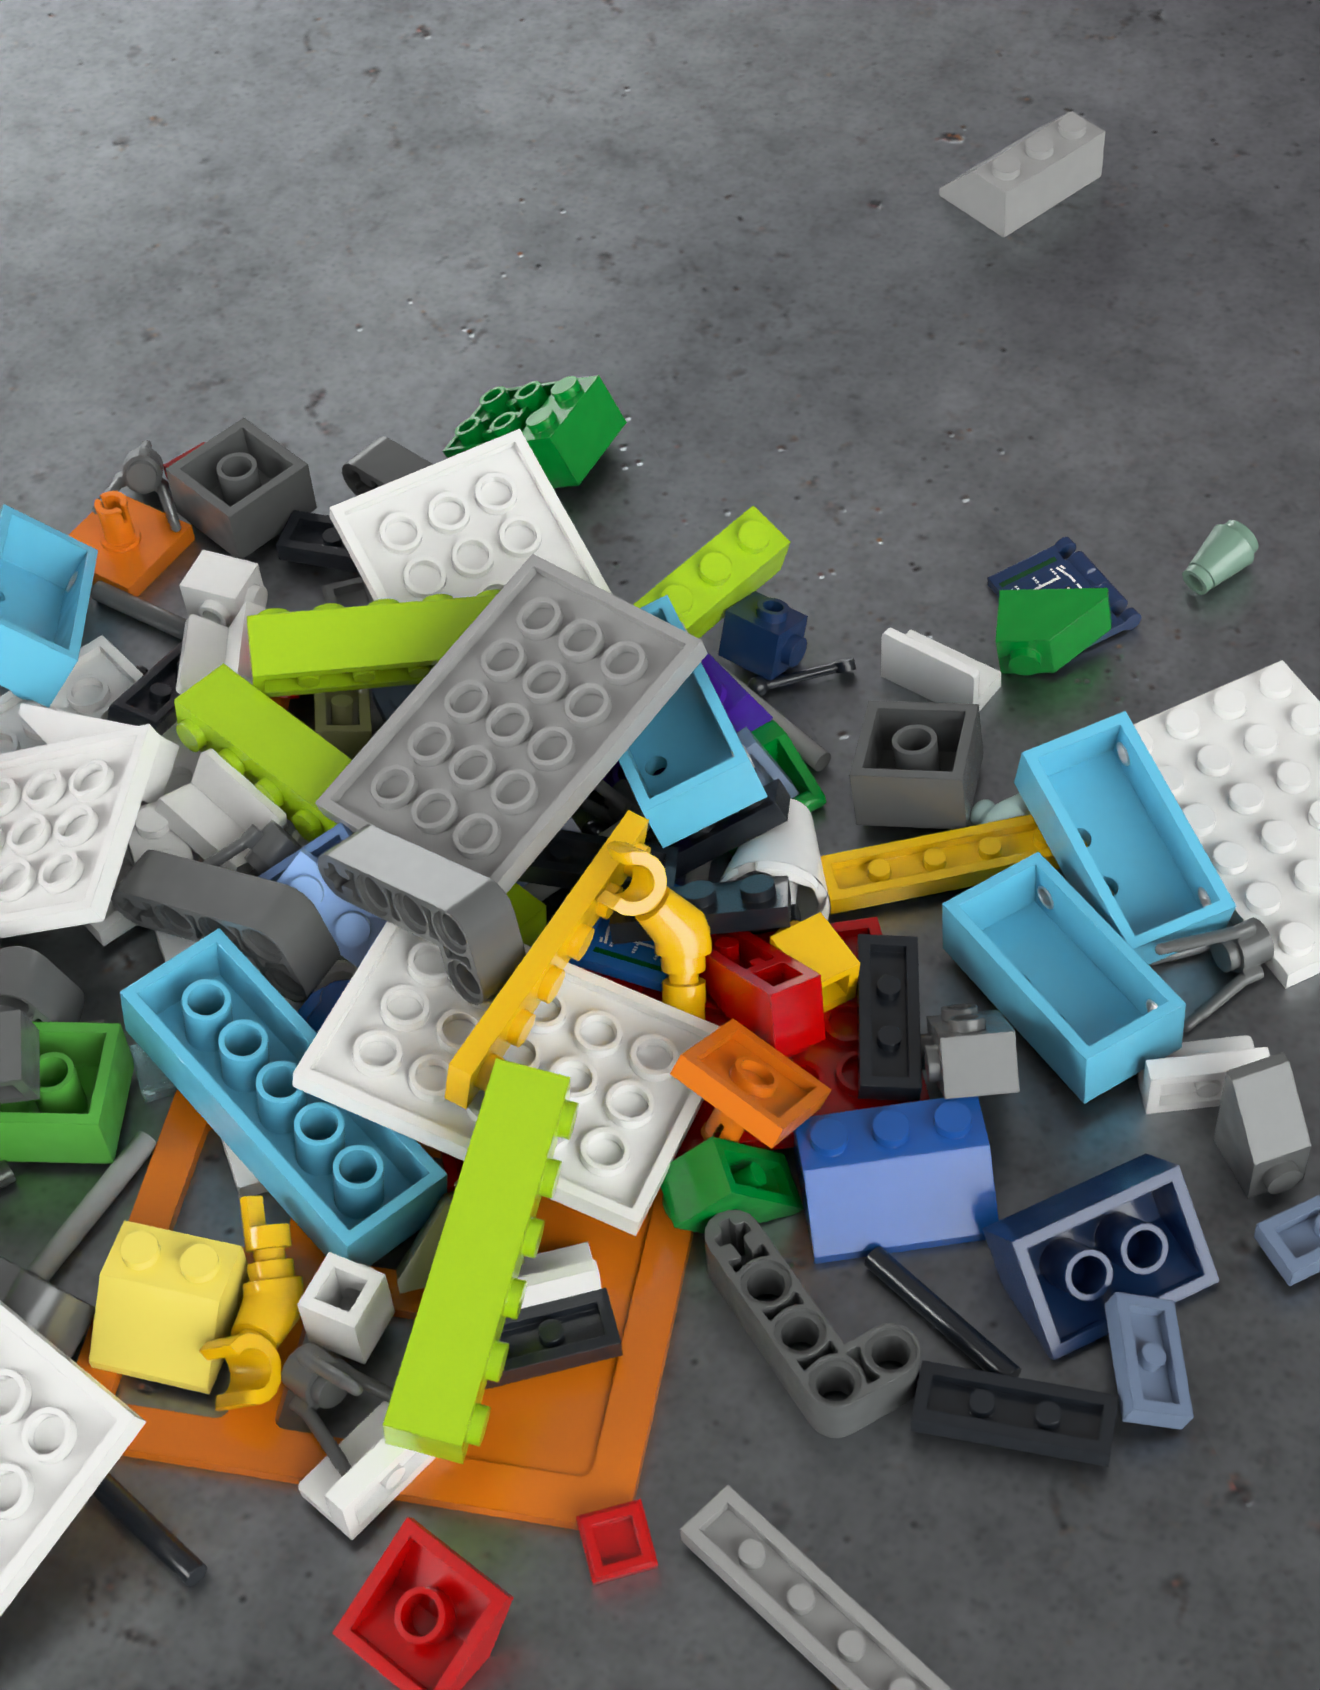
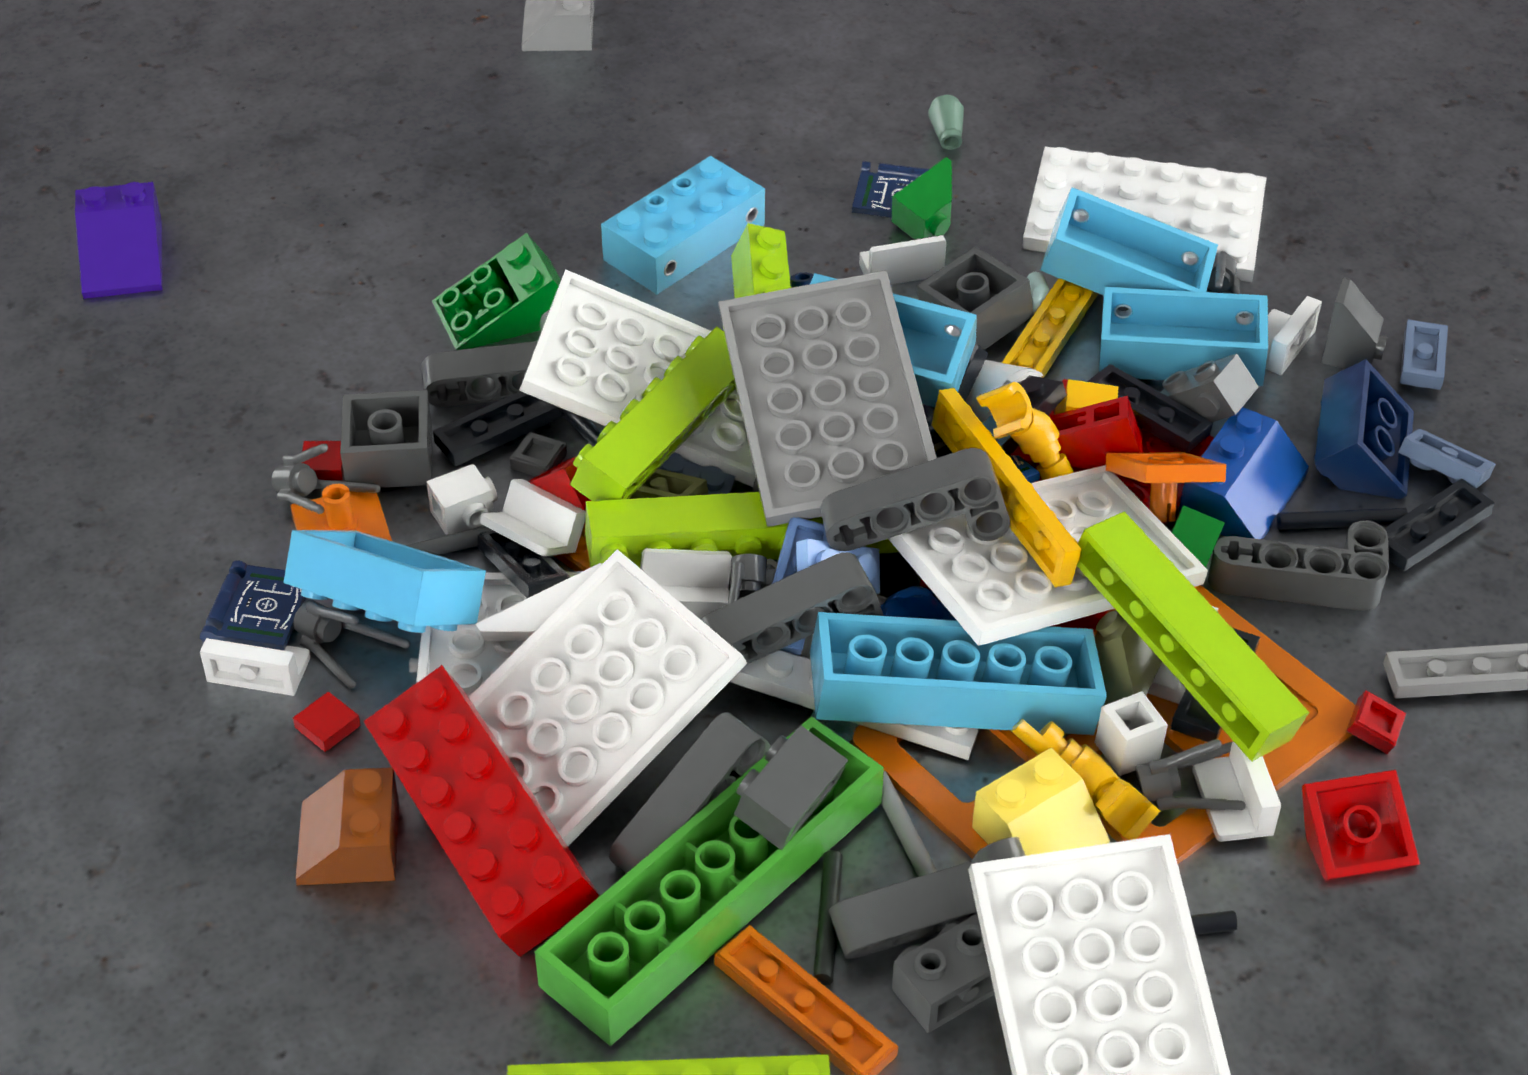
camera: 55 degrees left, 5 degrees down
none -> dark purple slope [75,182,163,299]
none -> medium azure piece [601,156,765,295]

